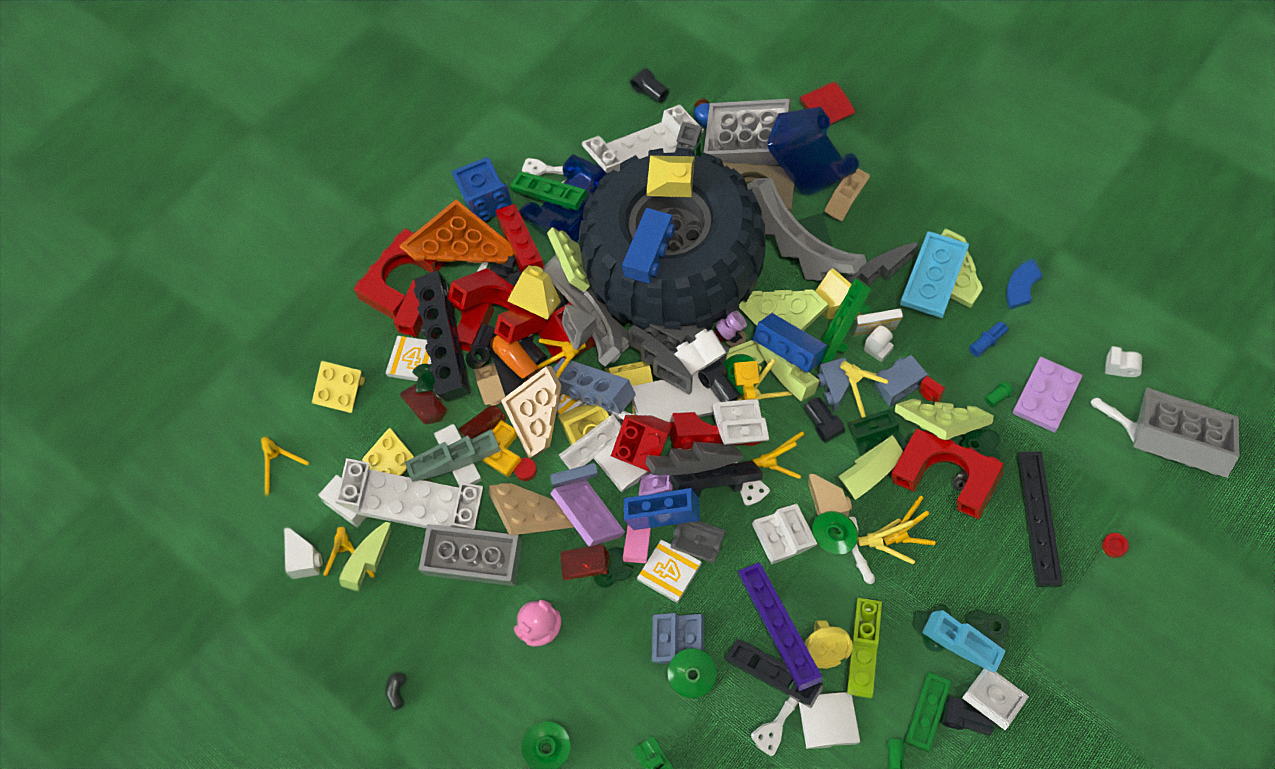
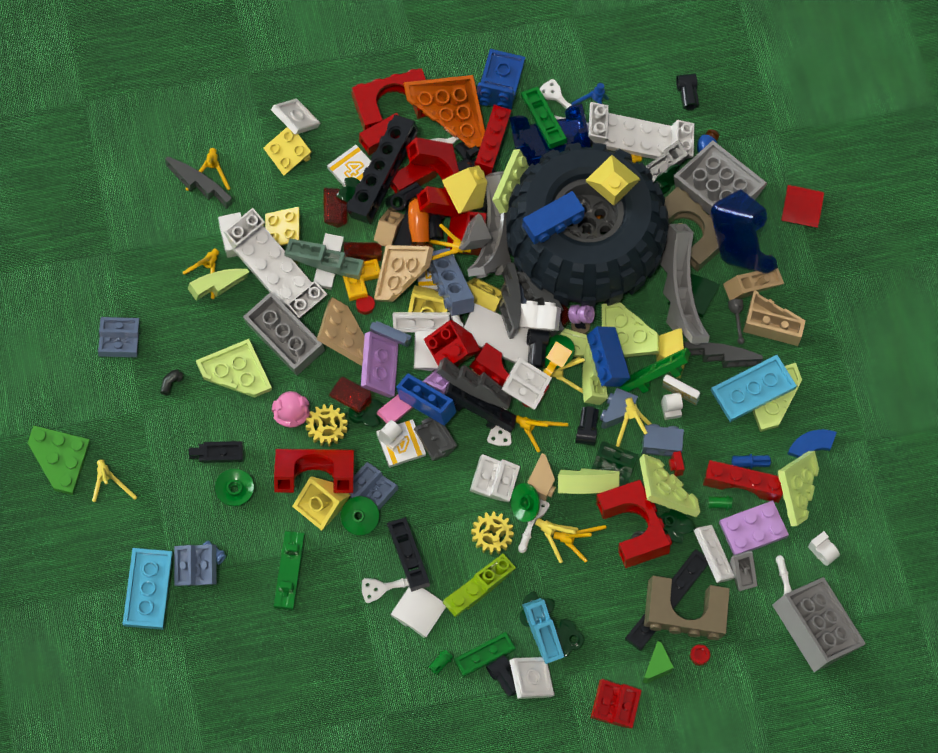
camera: 25 degrees right, 5 degrees up
white slope [284,528,323,579] -> none
dark purple plate [738,562,823,691] -> none
light yellow tile [804,620,853,669] -> none
none -> sand blue slope [98,317,139,357]
none -> dark grey slope [165,157,232,209]
none -> black hinge [189,441,243,463]
none -> yellowish green plate [196,339,272,398]
none -> white tile [271,99,320,135]
none -> red arch [274,449,354,493]
none -> light yellow slope [292,476,350,530]
none -> light yellow gear [306,404,348,446]
none -> white leg [378,420,404,451]
none -> light yellow gear [471,512,514,555]
none -> blue plant [571,83,609,105]
none -> red slope [590,679,642,728]
none -> bright green slope [643,641,674,684]
none -> dark tan arch [644,576,730,640]
none -> white tile [694,525,735,583]
none -> red arch [703,460,783,503]
none -> dark grey hinge [728,299,745,344]
none -> light grey slope [729,551,758,591]
none -> tan wedge [743,290,805,346]
none -> yellowish green plate [778,451,819,526]

